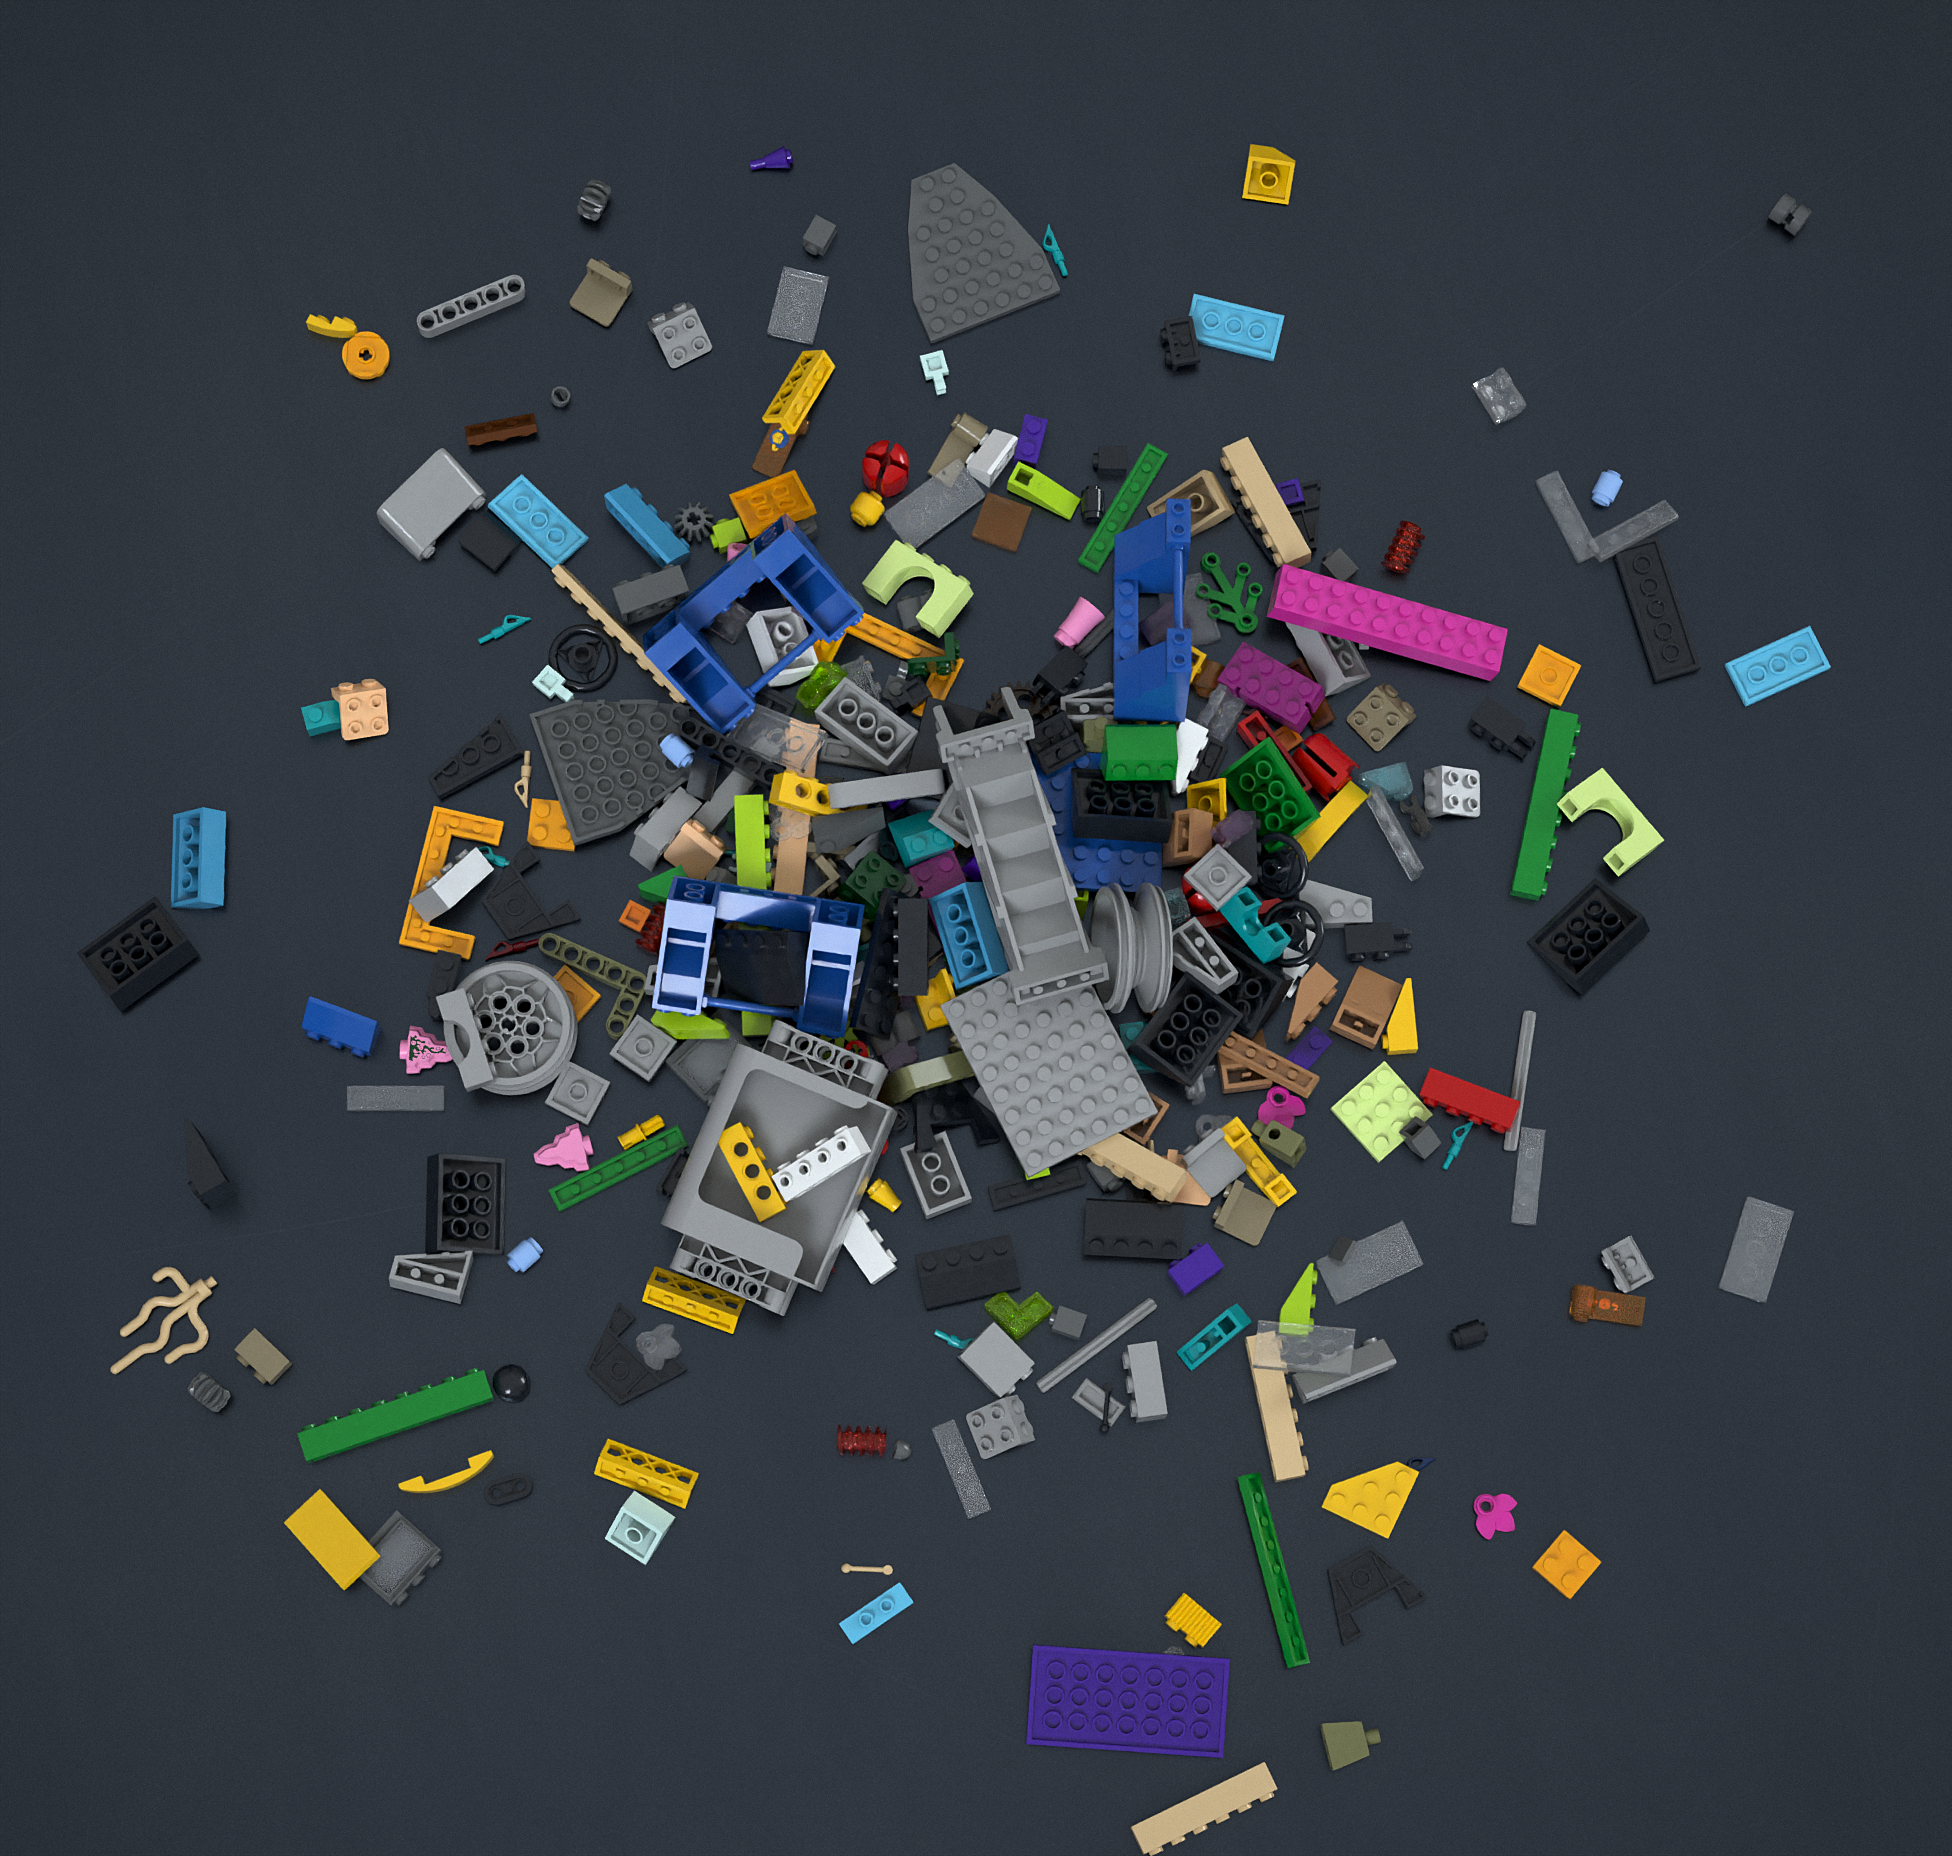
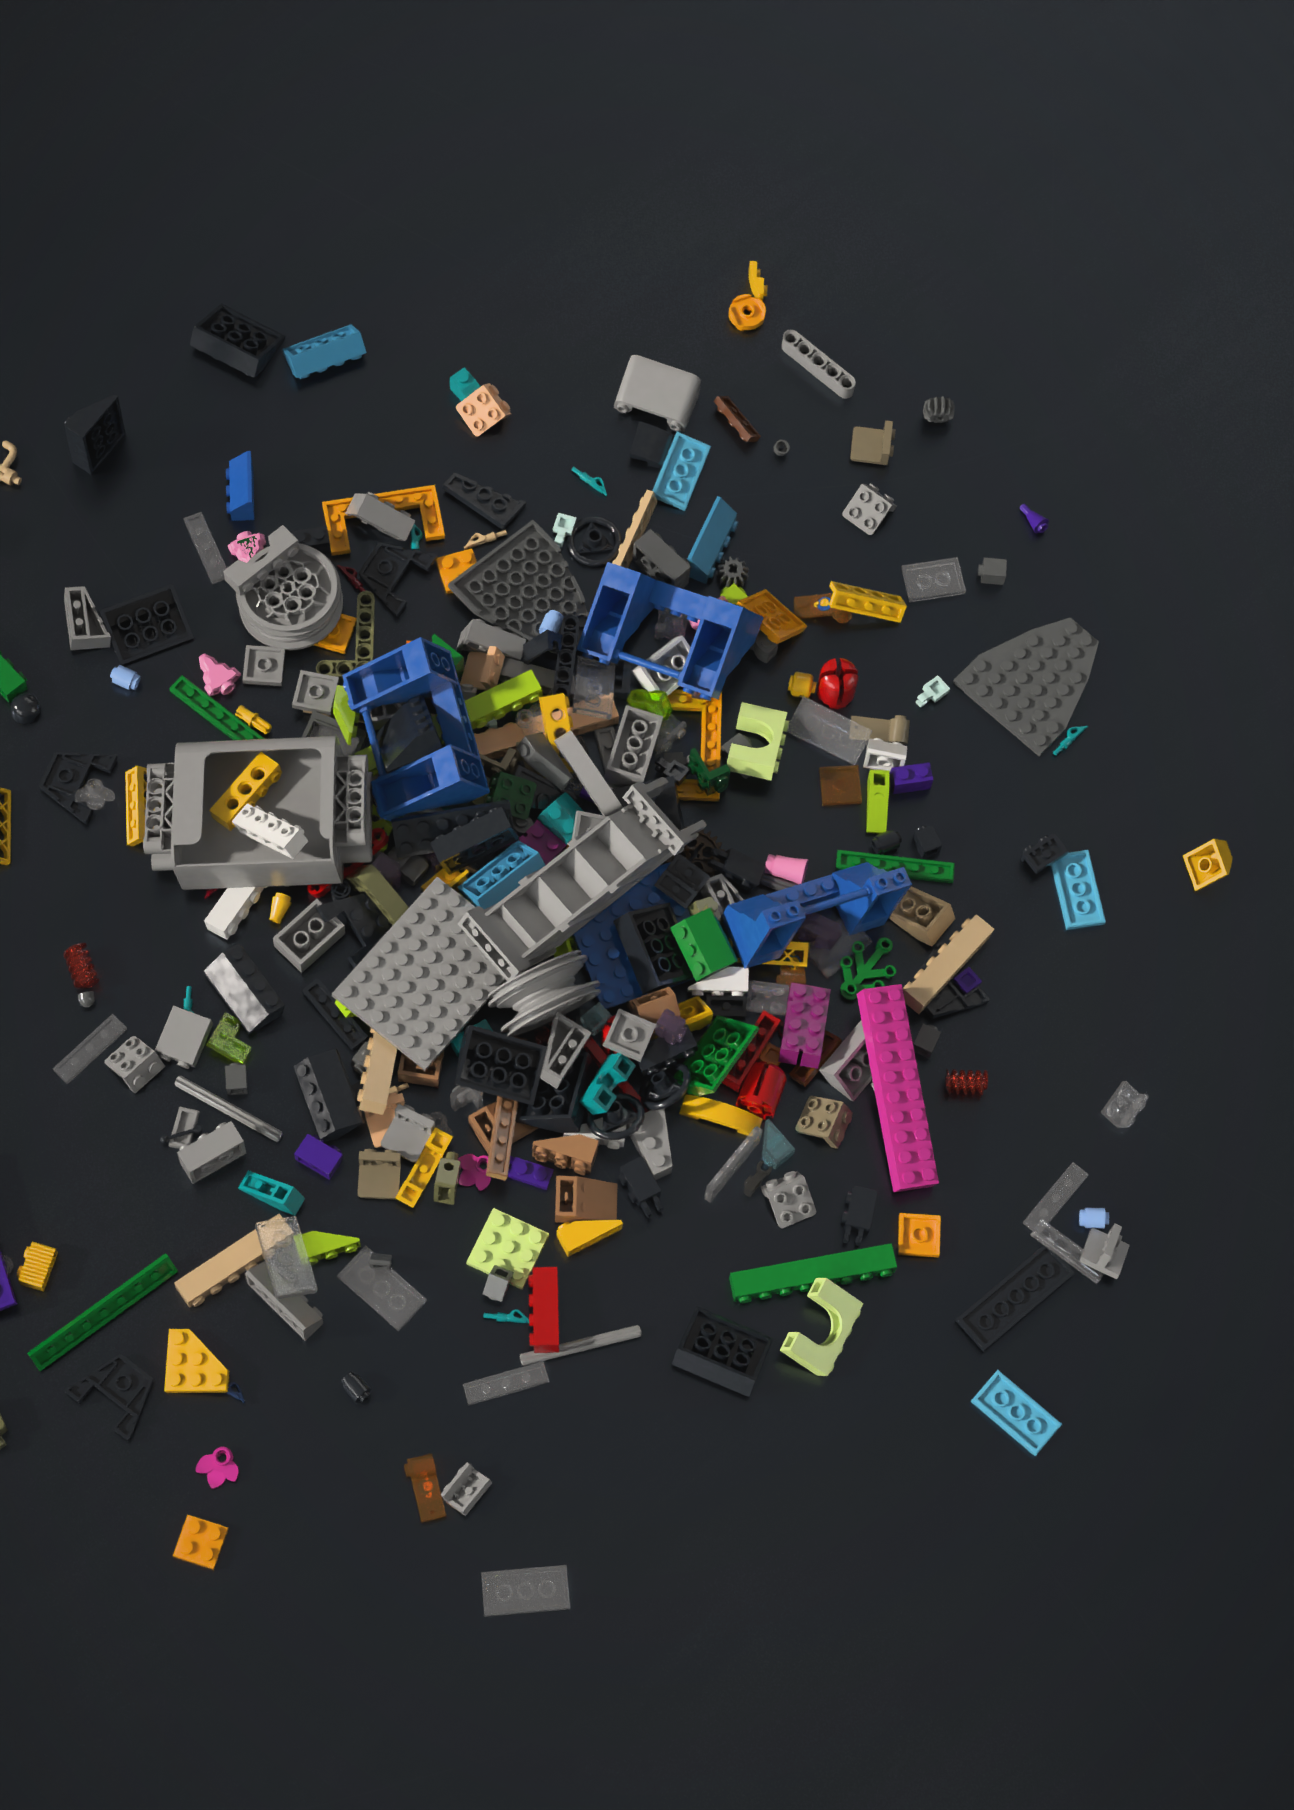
camera: 65 degrees right, 10 degrees down
none -> light grey bracket [1079,1223,1130,1279]

